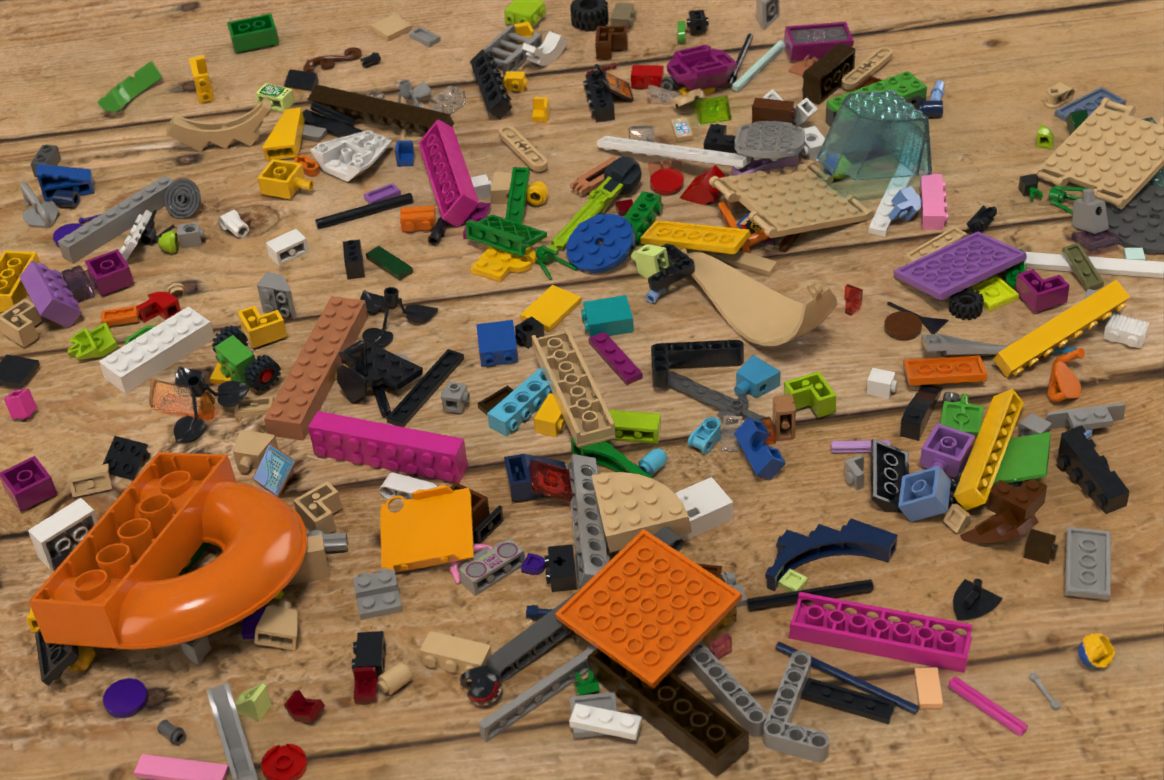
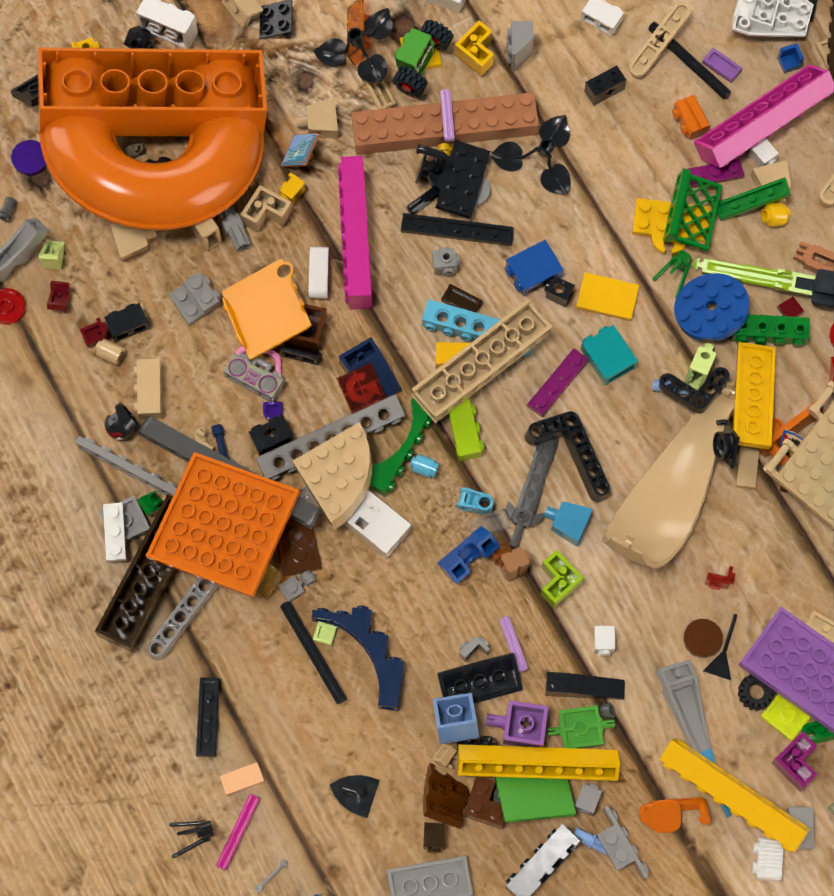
camera: 65 degrees right, 30 degrees up
dark green tile [366,246,413,280] -> none
black pin [427,217,448,245] -> none
clear pink tile [710,633,732,660] -> none
light grey beam [763,651,829,762] -> none
dark blue piece [775,642,919,715] -> none
dark pink tile [788,592,972,673] -> none
orange plate [903,355,987,386] -> none
none -> black plant [169,819,214,858]
none -> yellow brick [280,172,306,206]
none -> lavender axle [440,89,455,142]
none -> tan piece [629,2,691,78]
none -> black hat [713,419,740,468]

